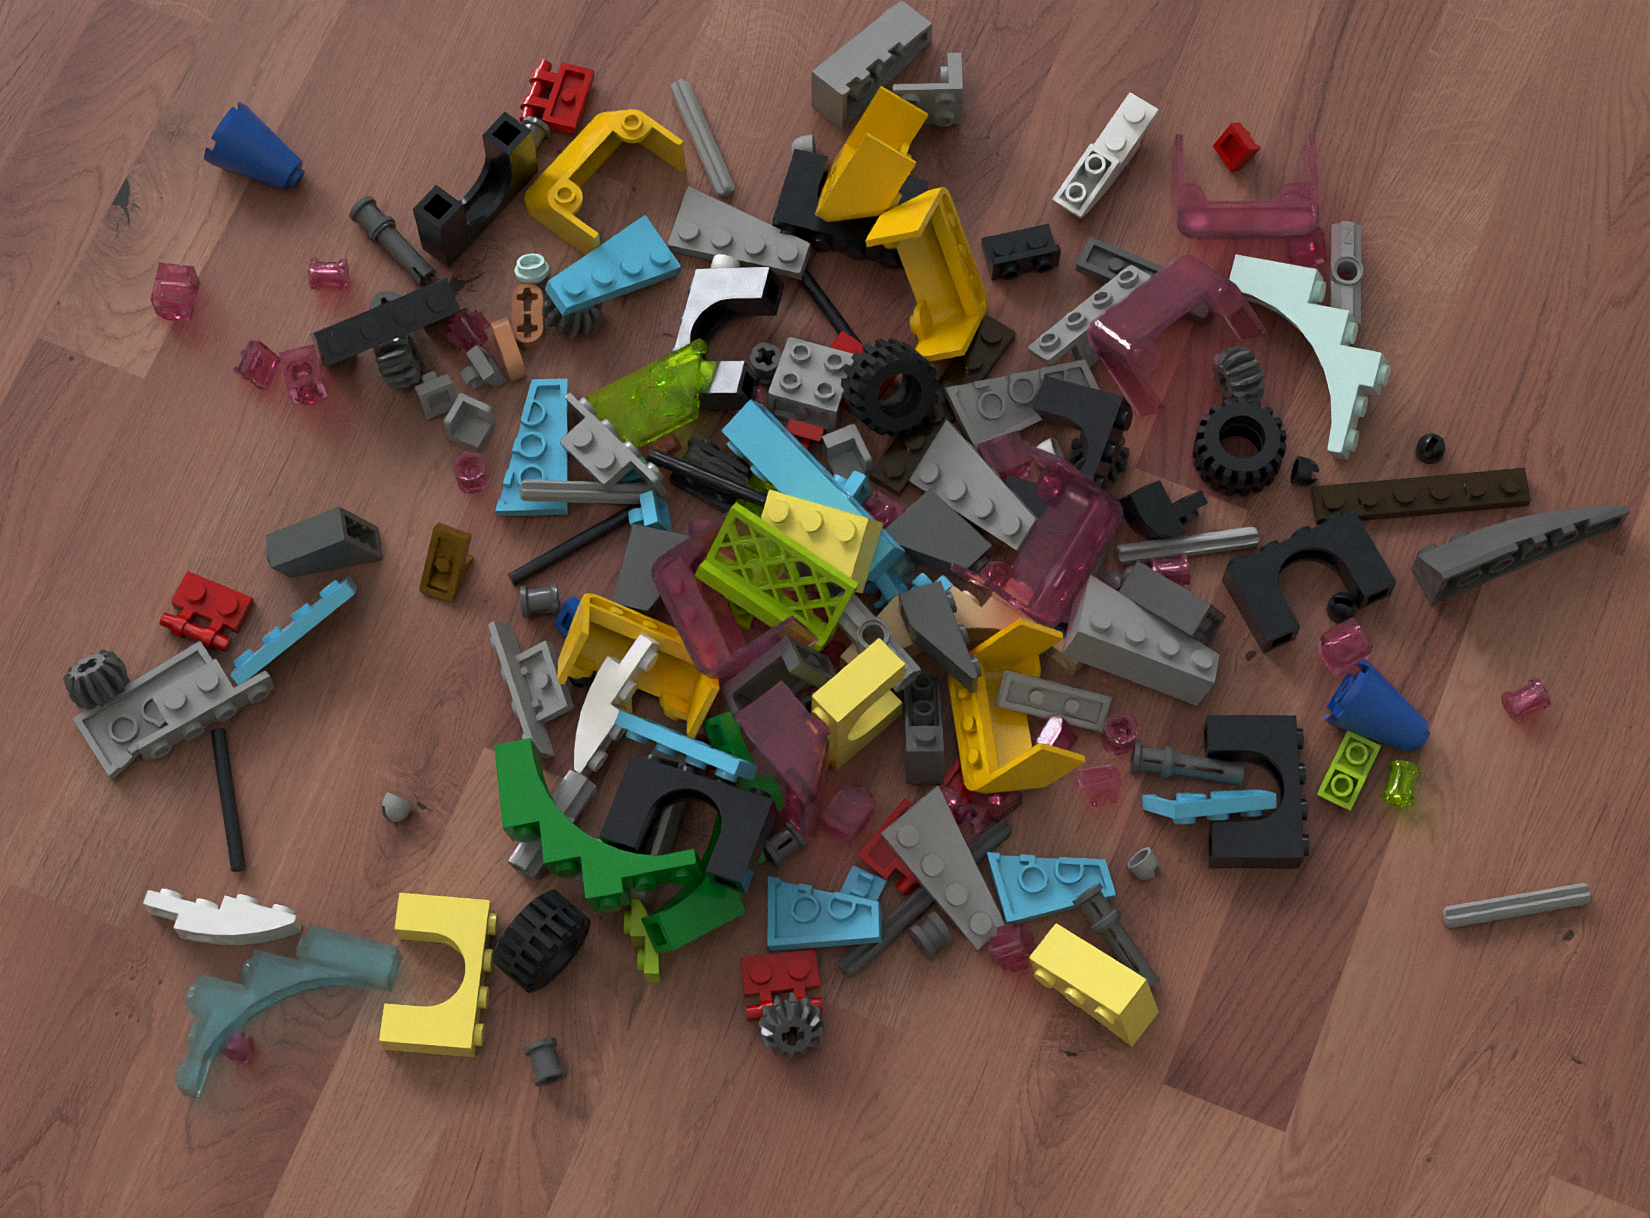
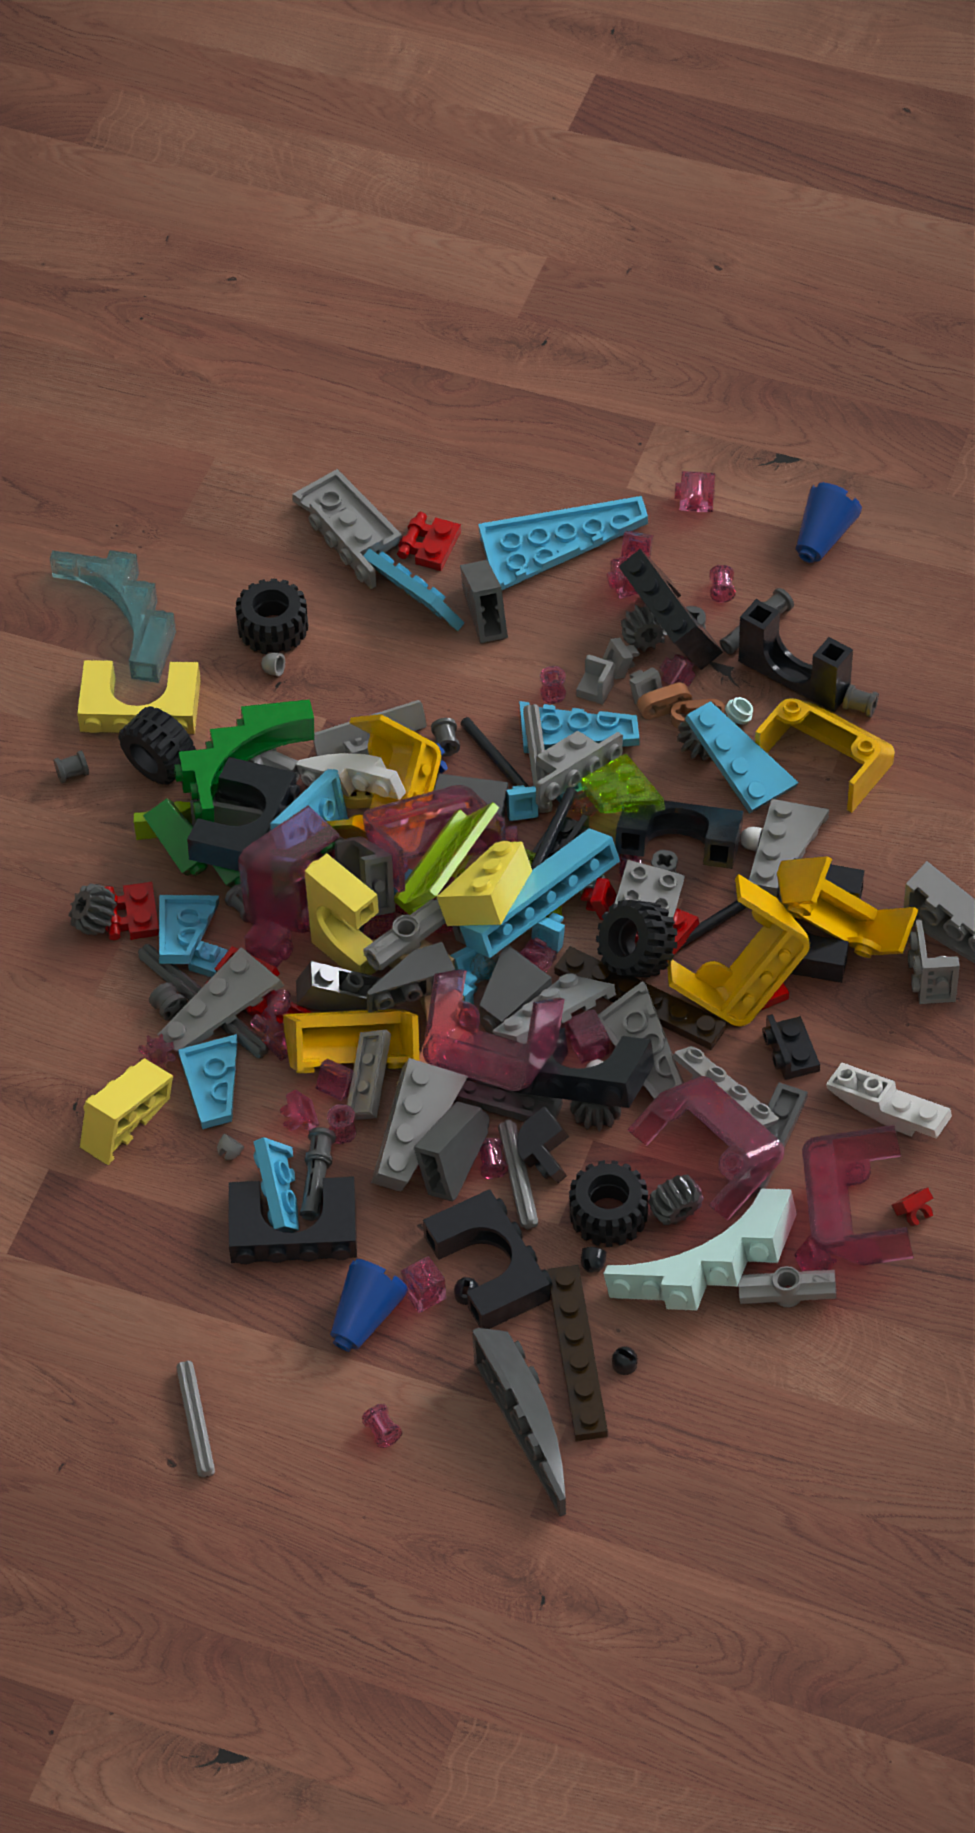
camera: 90 degrees right, 15 degrees down
dark grey gear [63,650,130,710] -> none
white slope [143,889,302,945] -> none
black bar [210,728,246,872] -> none
clear pink hinge [221,1031,255,1064] -> none
pearl gold slope [419,523,474,603] -> none
red plate [519,60,595,134] -> none
light grey axle [670,79,735,198] -> none
light grey hinge [791,134,817,154] -> none
light grey panel [822,423,872,480] -> none
dark grey pin [1072,883,1160,988] -> none
lime slope [1317,731,1381,811] -> none
clear neon green bush [1381,760,1422,808] -> none
none -> black tyre [235,578,308,654]
none -> medium azure wing [478,496,648,590]

